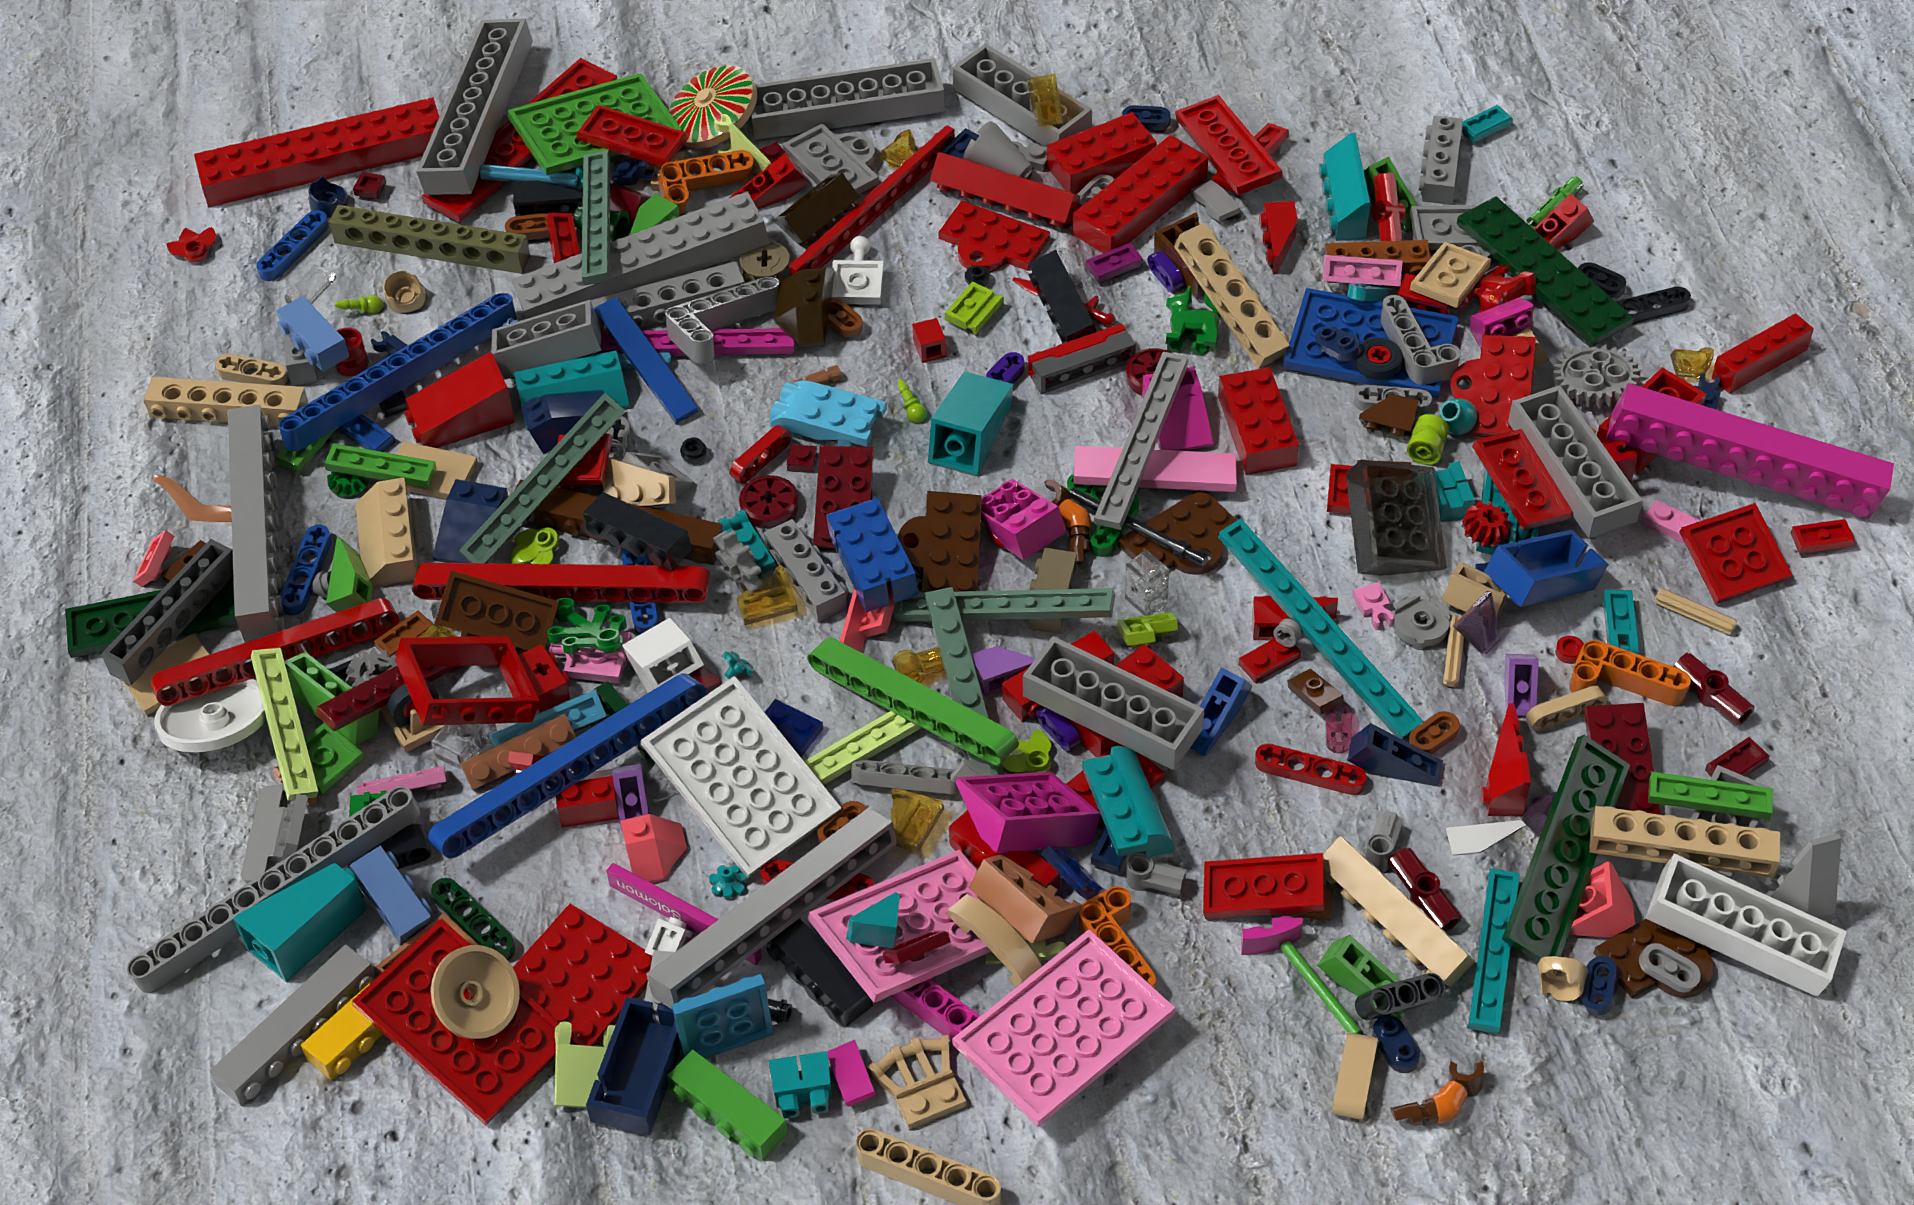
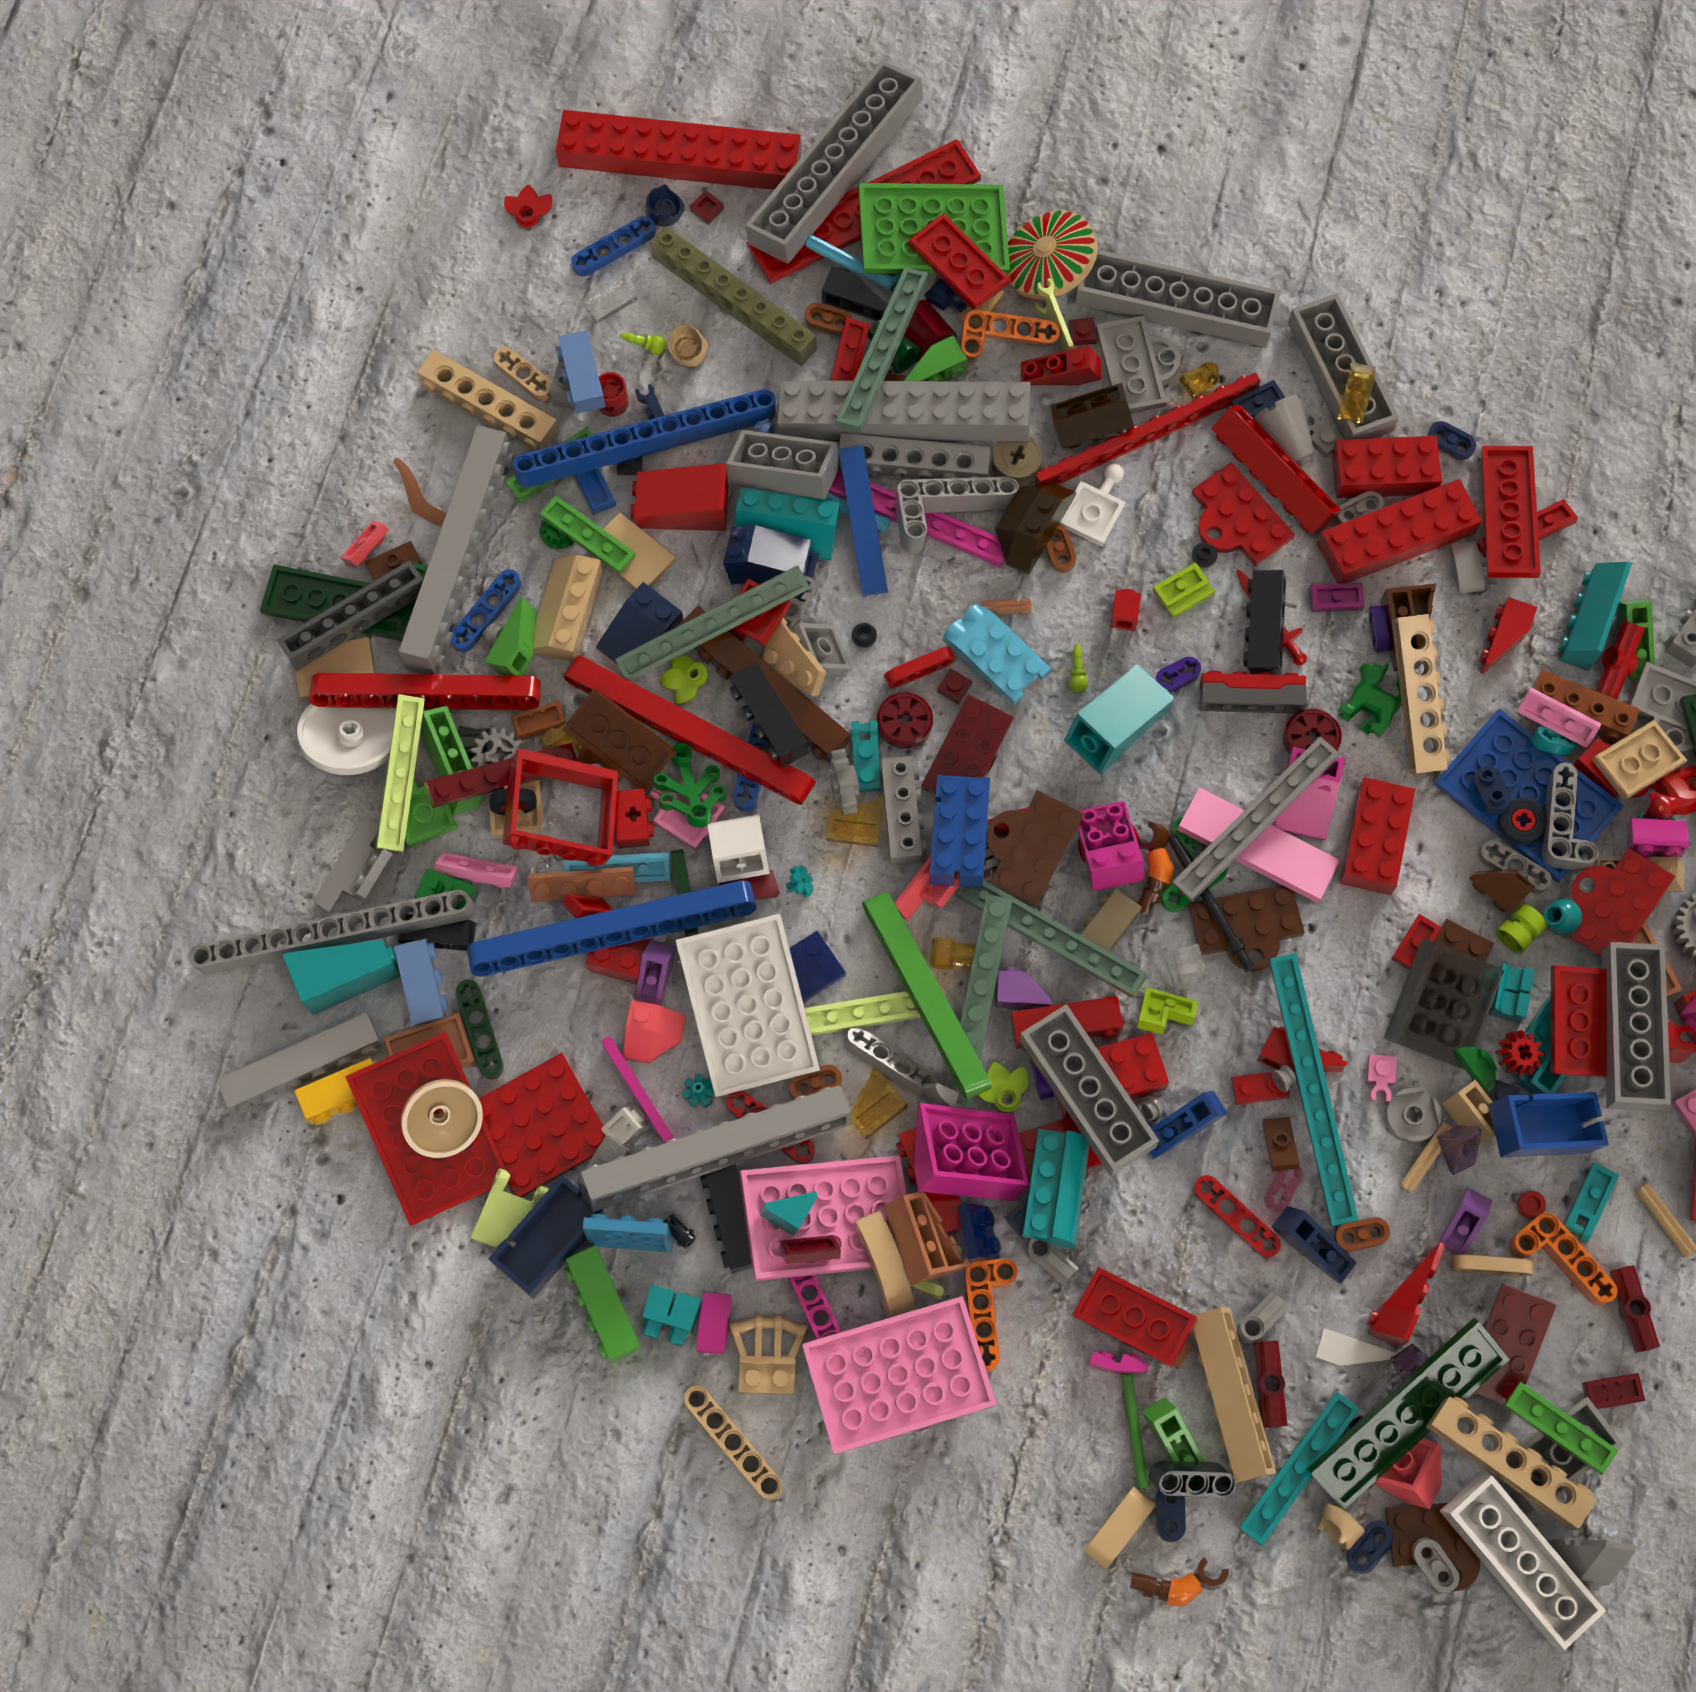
camera: 25 degrees right, 20 degrees up
none -> green plate [1452,1046,1497,1095]

